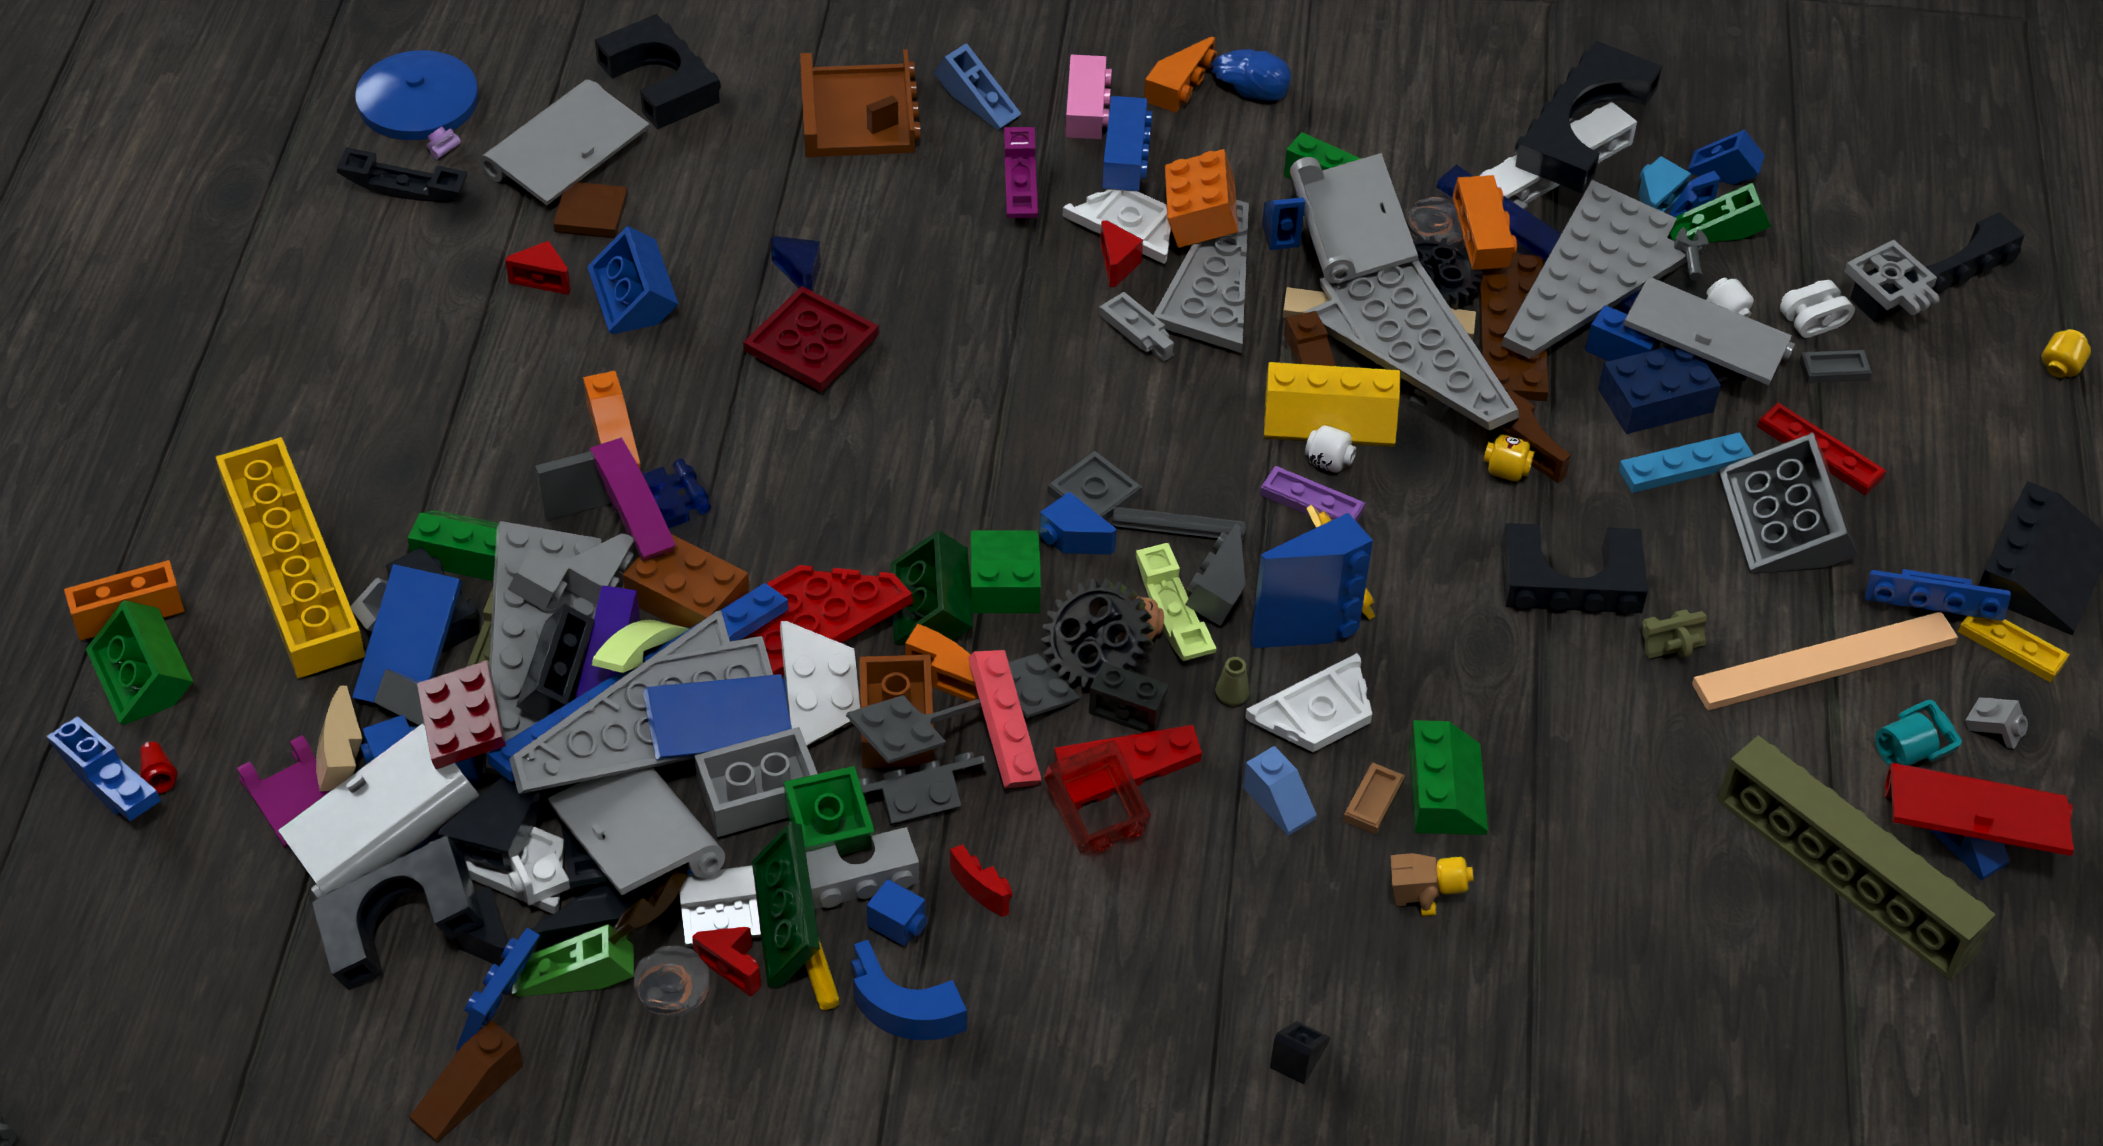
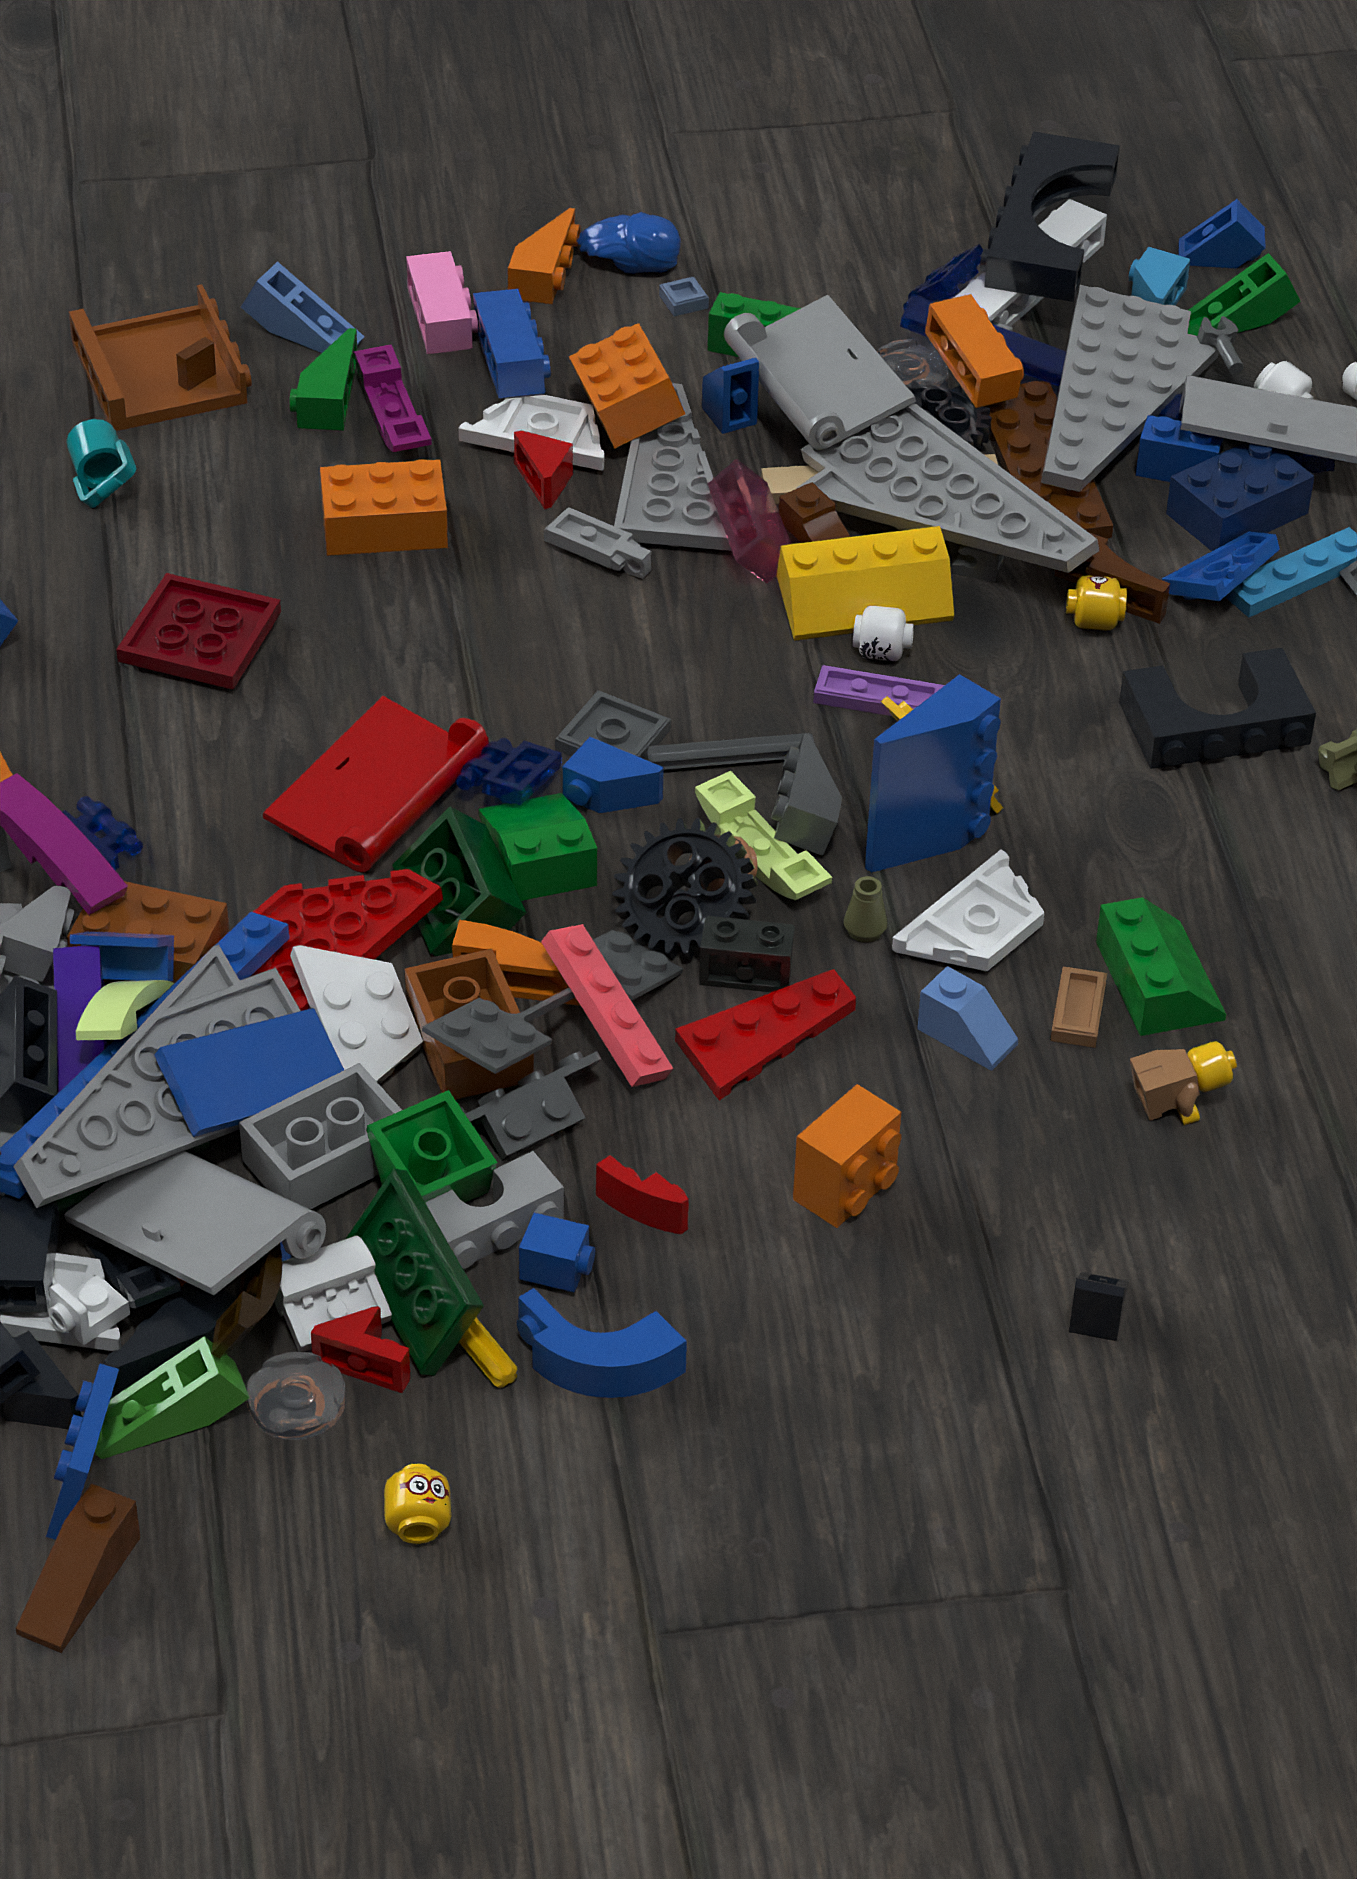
camera: 15 degrees left, 5 degrees down
clear blue slope [771,236,821,291] -> none
clear red window [1044,740,1151,854] -> none
blue slope [1669,171,1720,217] -> none
none -> teal piece [66,419,136,508]
none -> blue panel [70,932,174,981]
none -> red door [263,696,489,872]
none -> green slope [290,328,357,431]
none -> orange brick [320,459,448,556]
none -> yellow head [384,1464,451,1544]
none -> clear blue plate [456,738,562,805]
none -> sand blue tile [659,277,709,316]
none -> clear pink brick [707,459,791,583]
none -> orange brick [793,1084,902,1228]
none -> clear blue plate [903,244,983,315]
none -> blue wing [1162,531,1280,601]

